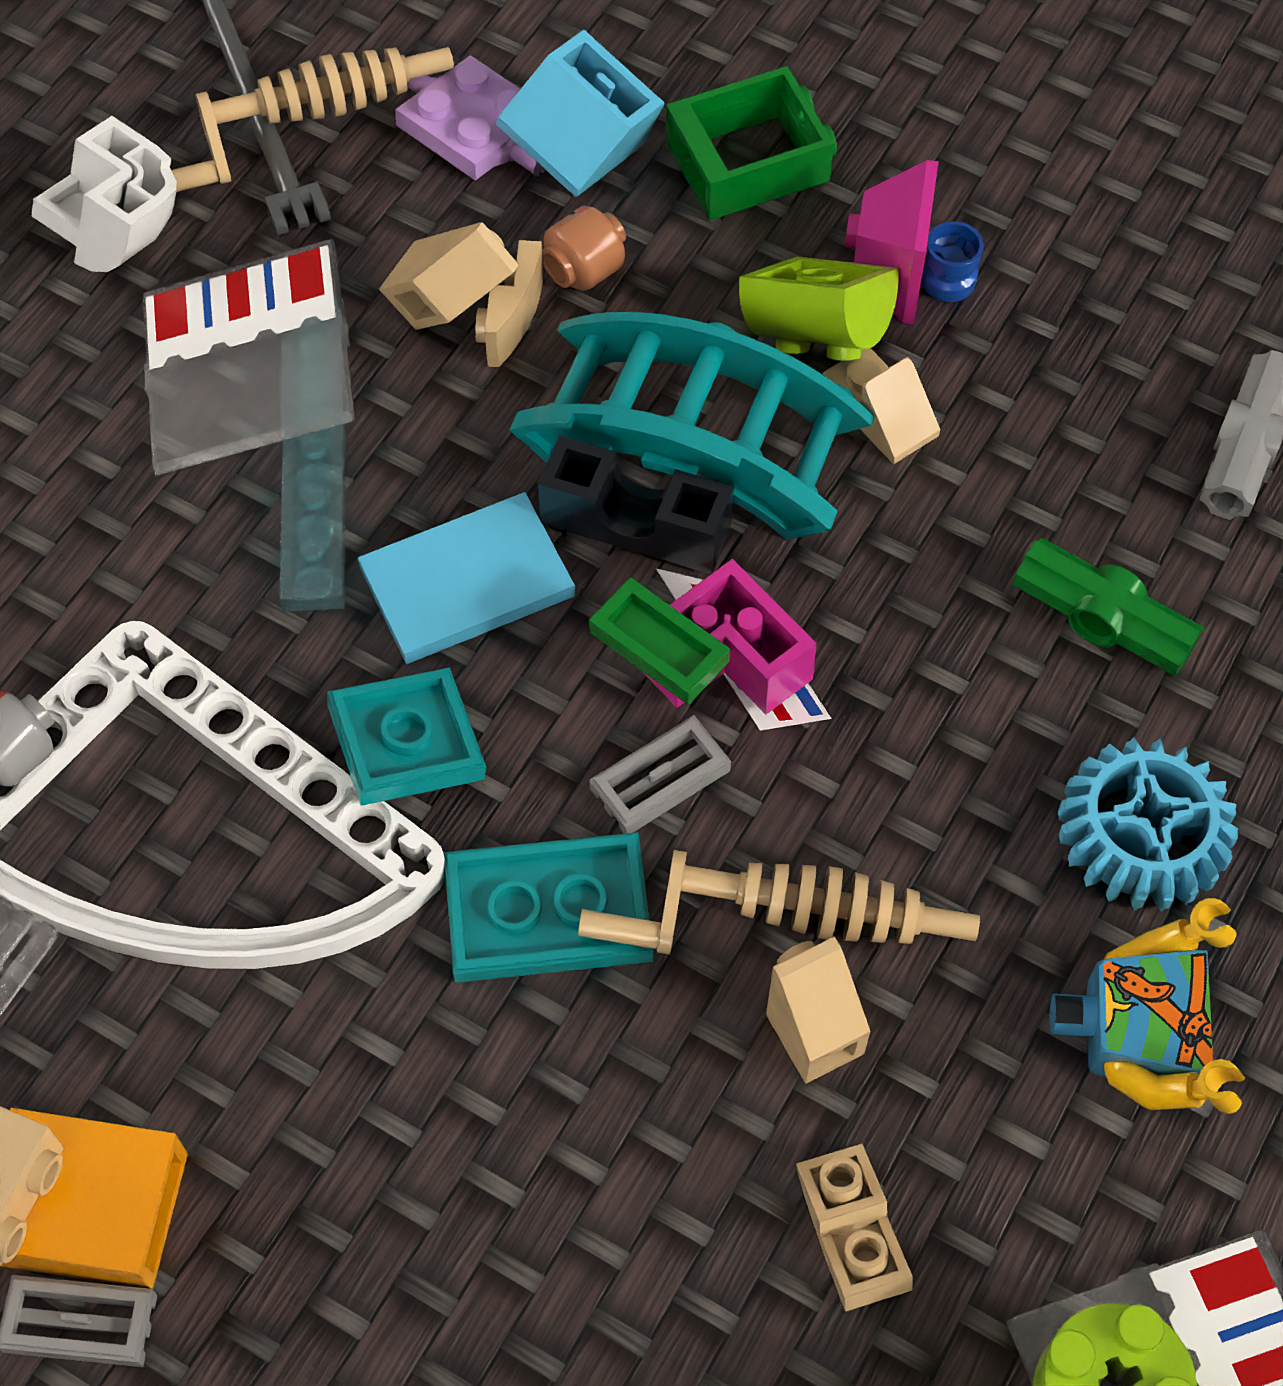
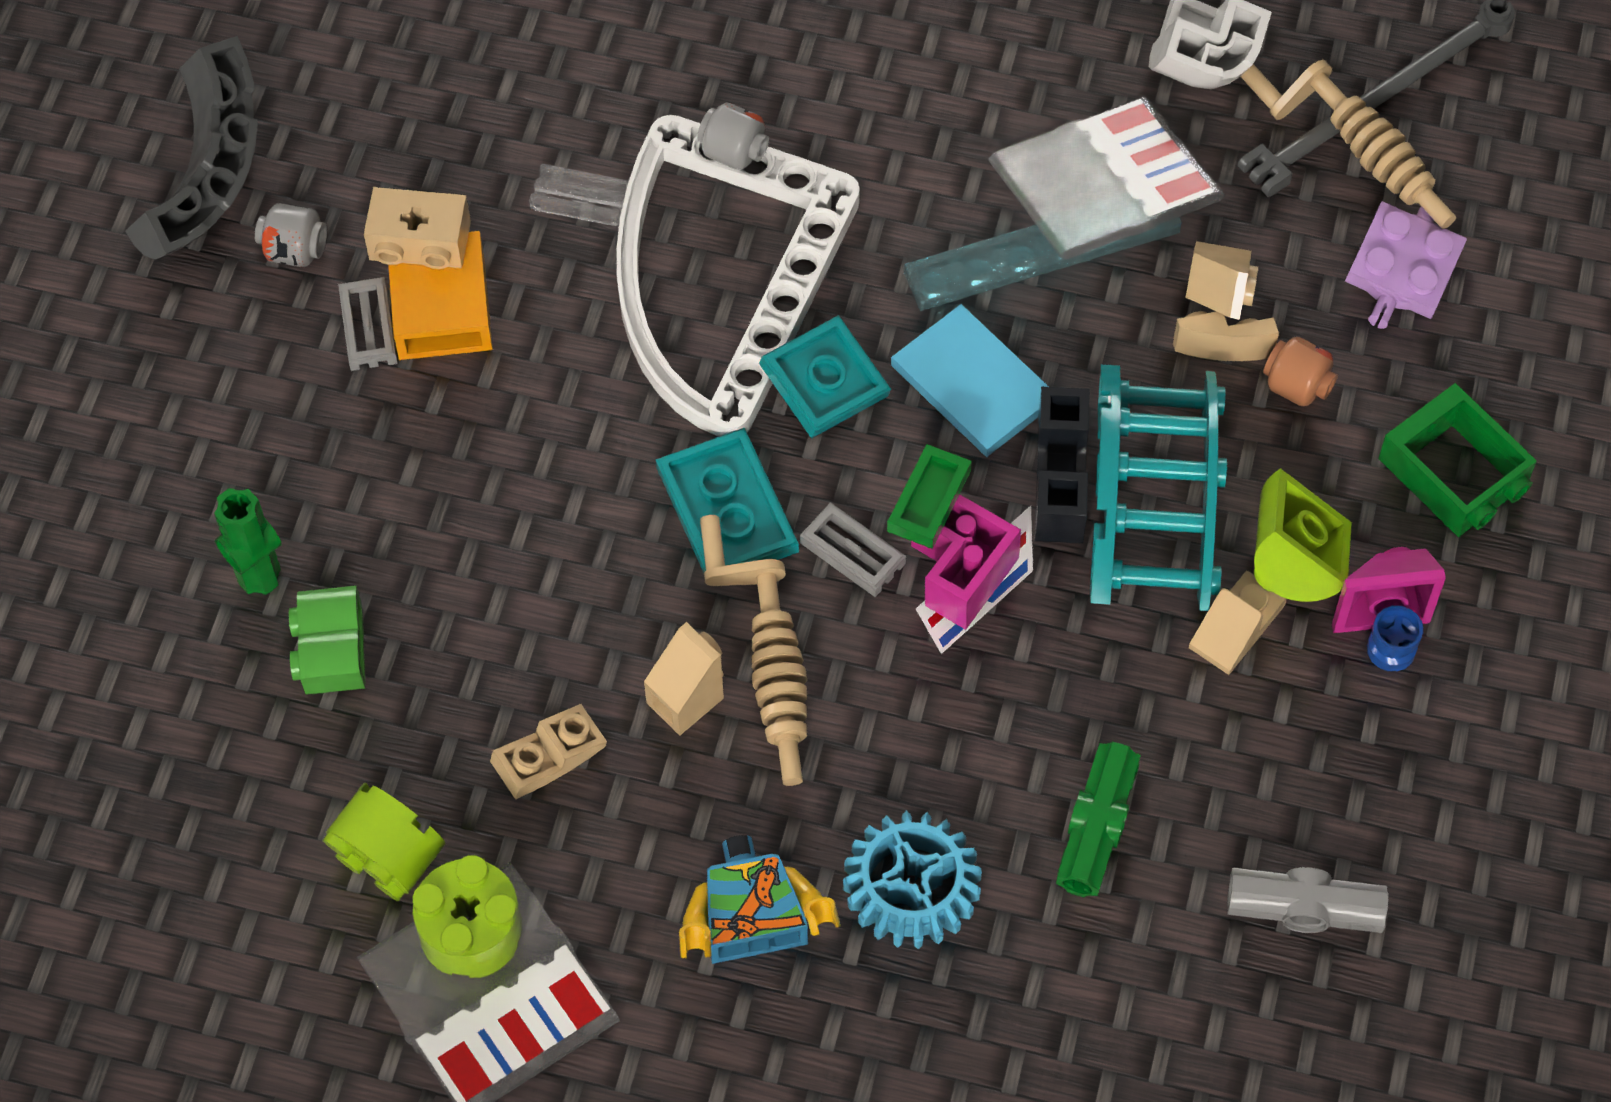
camera: 75 degrees right, 0 degrees up
medium azure slope [496,30,664,197] -> none

